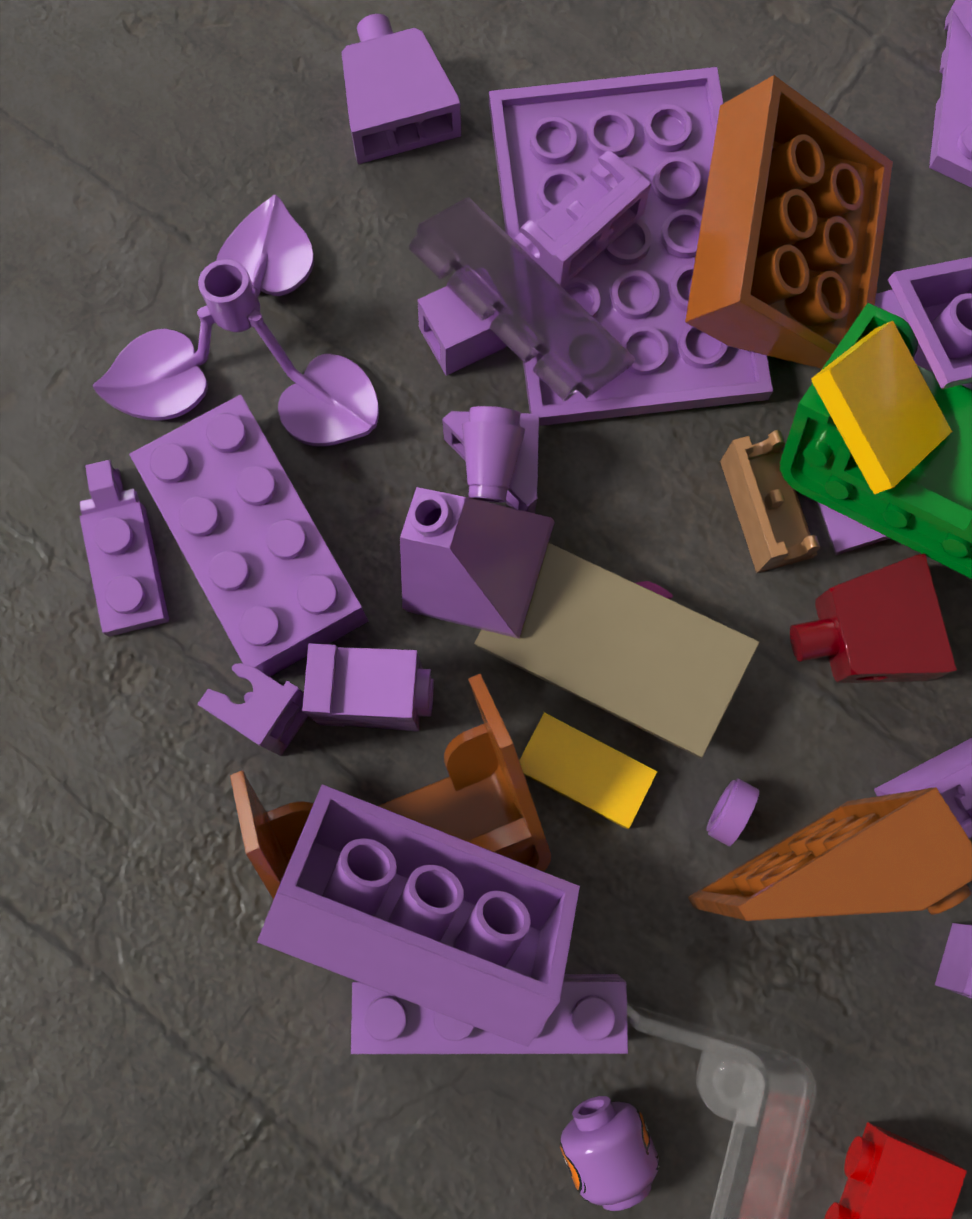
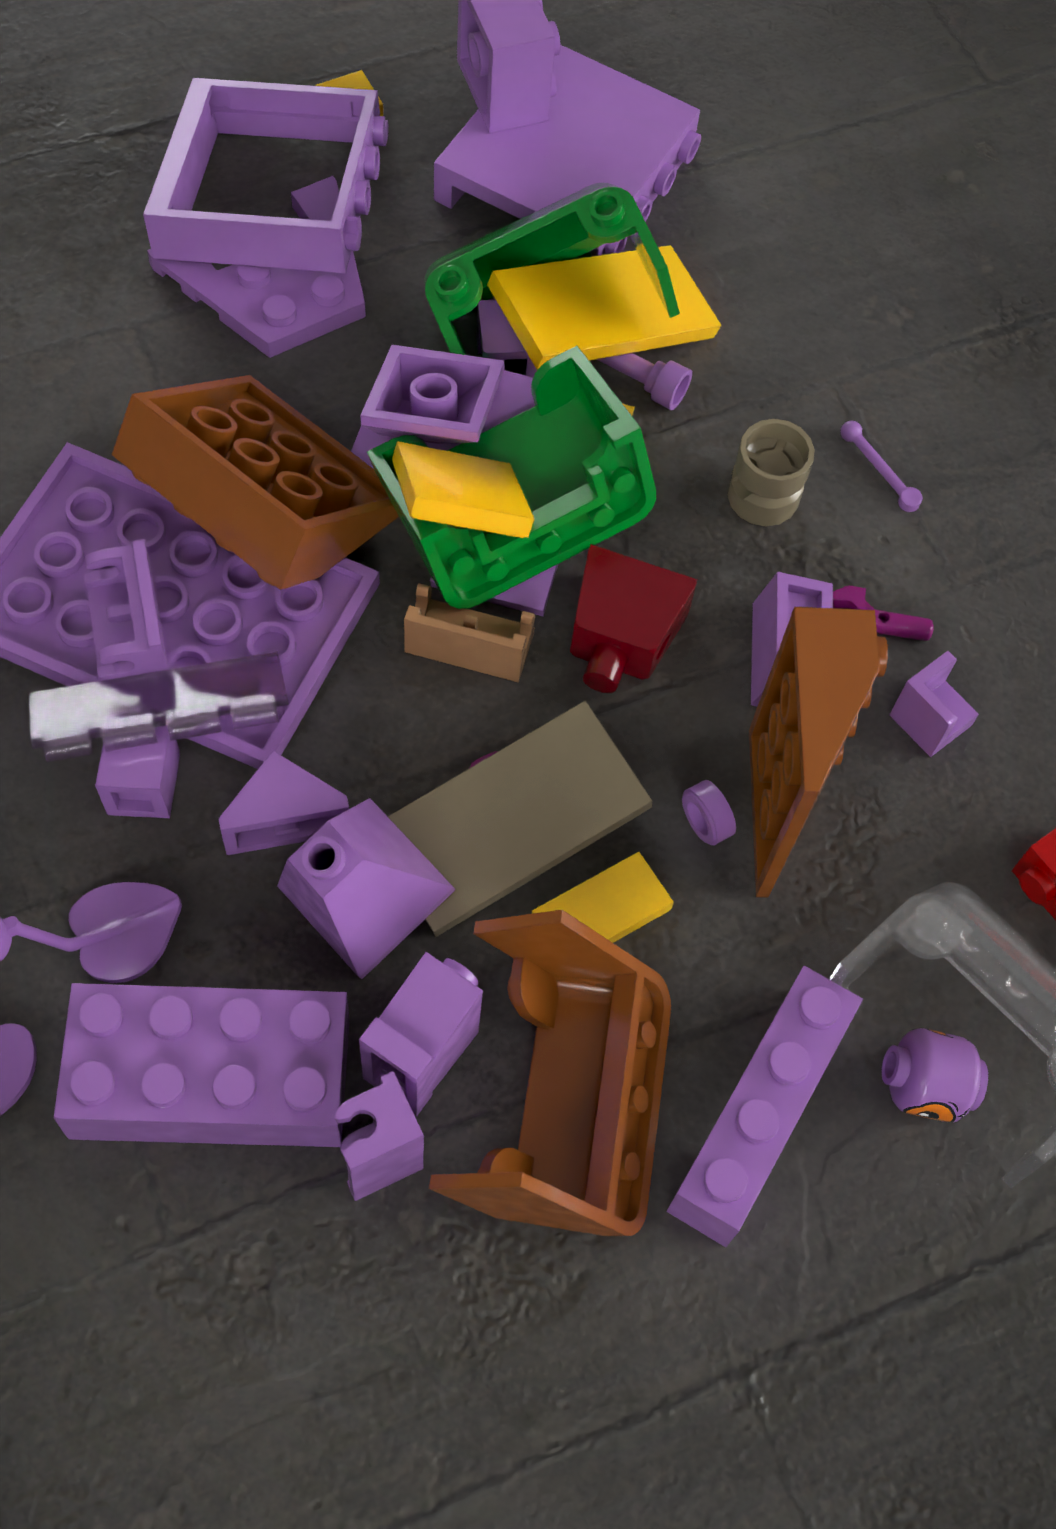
camera: 65 degrees left, 15 degrees down
medium lavender hinge [79,460,169,637] -> none
medium lavender brick [257,784,580,1047] -> none
medium lavender cone [462,406,526,503] -> none

